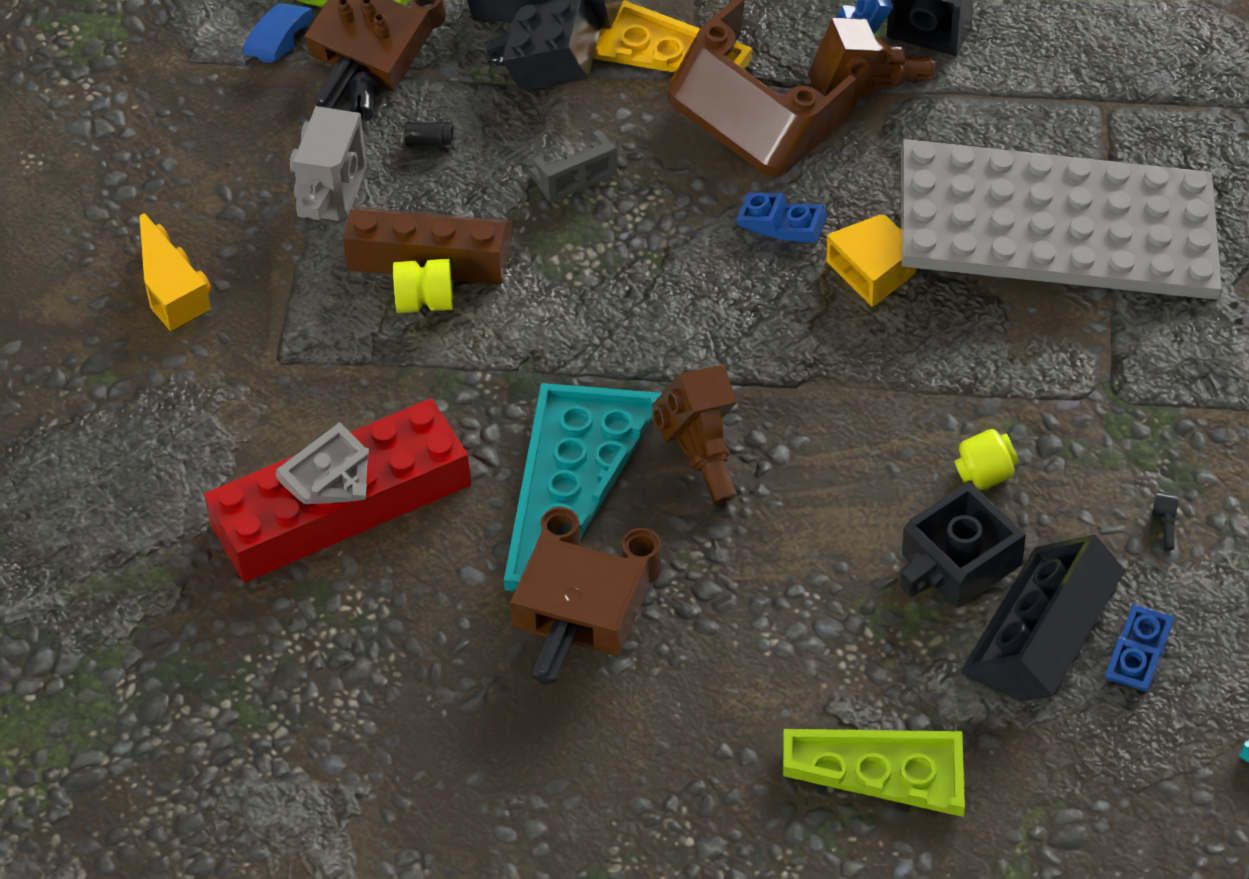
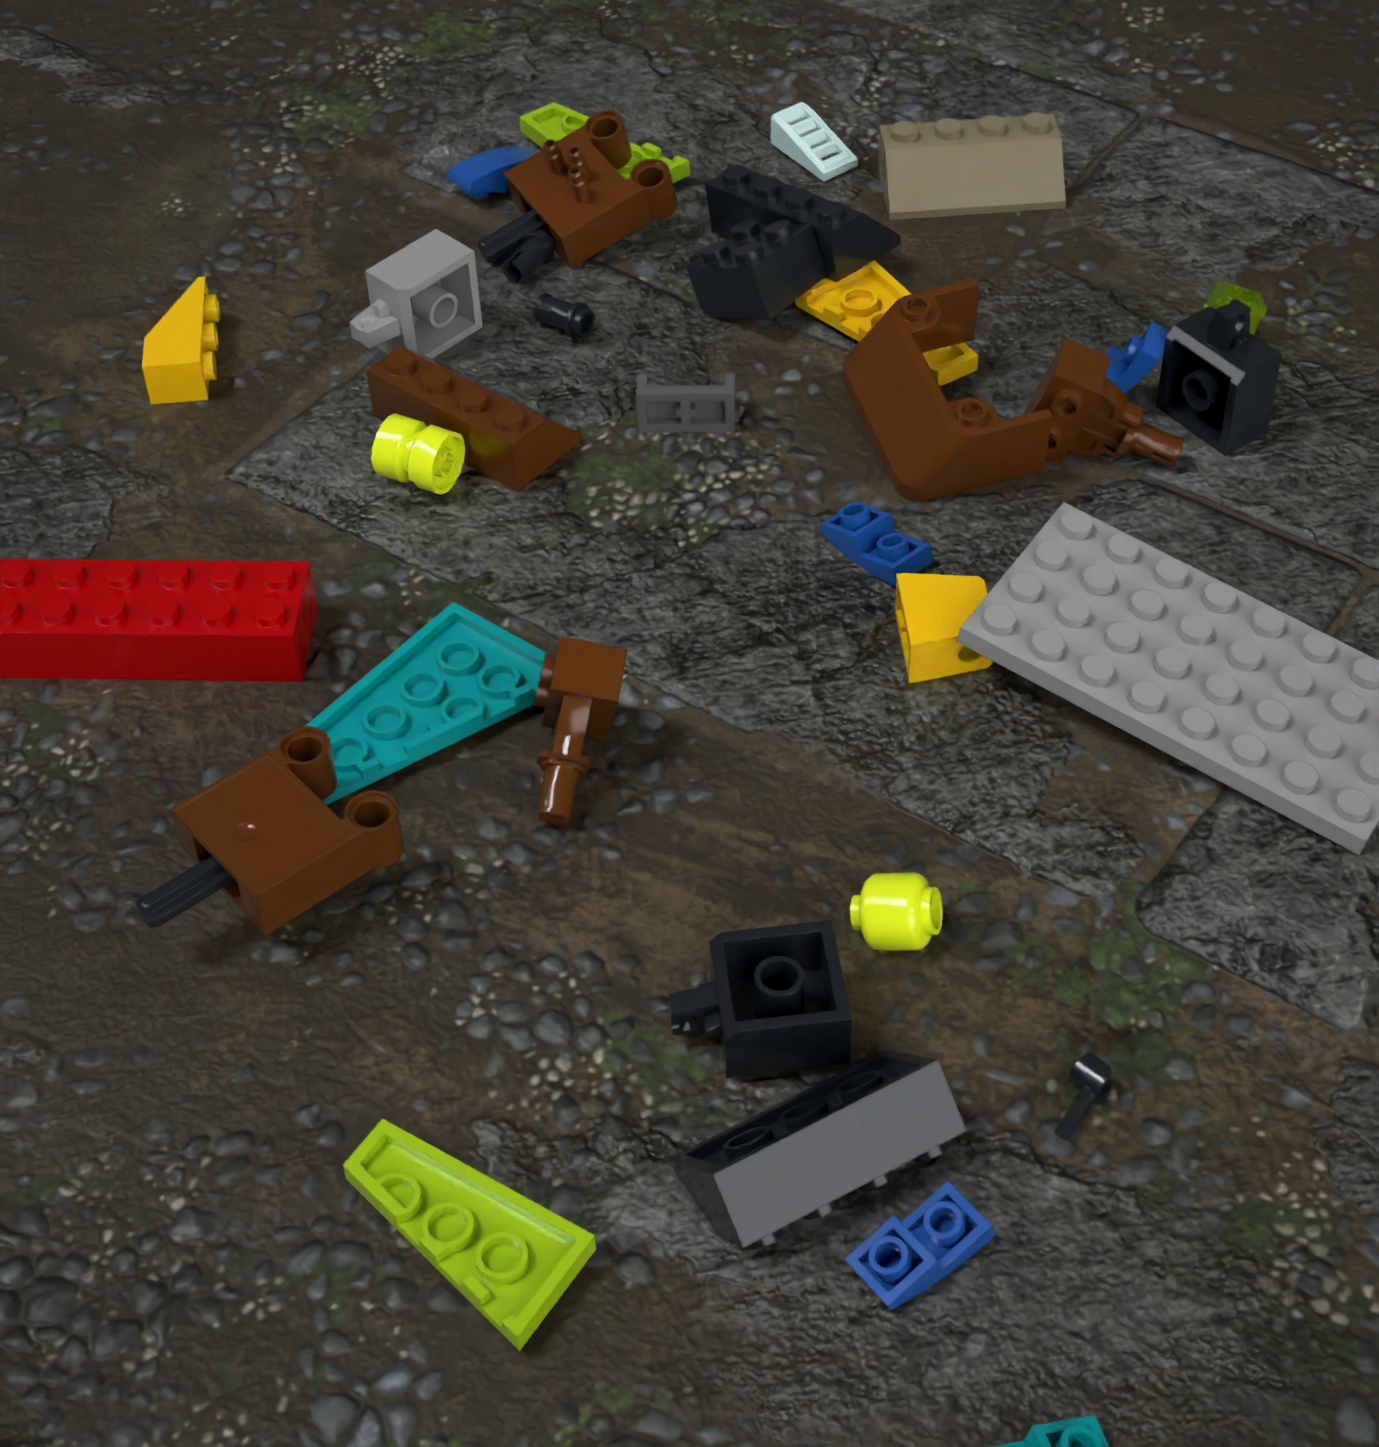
camera: 30 degrees right, 5 degrees down
light grey slope [275,422,369,504] -> none

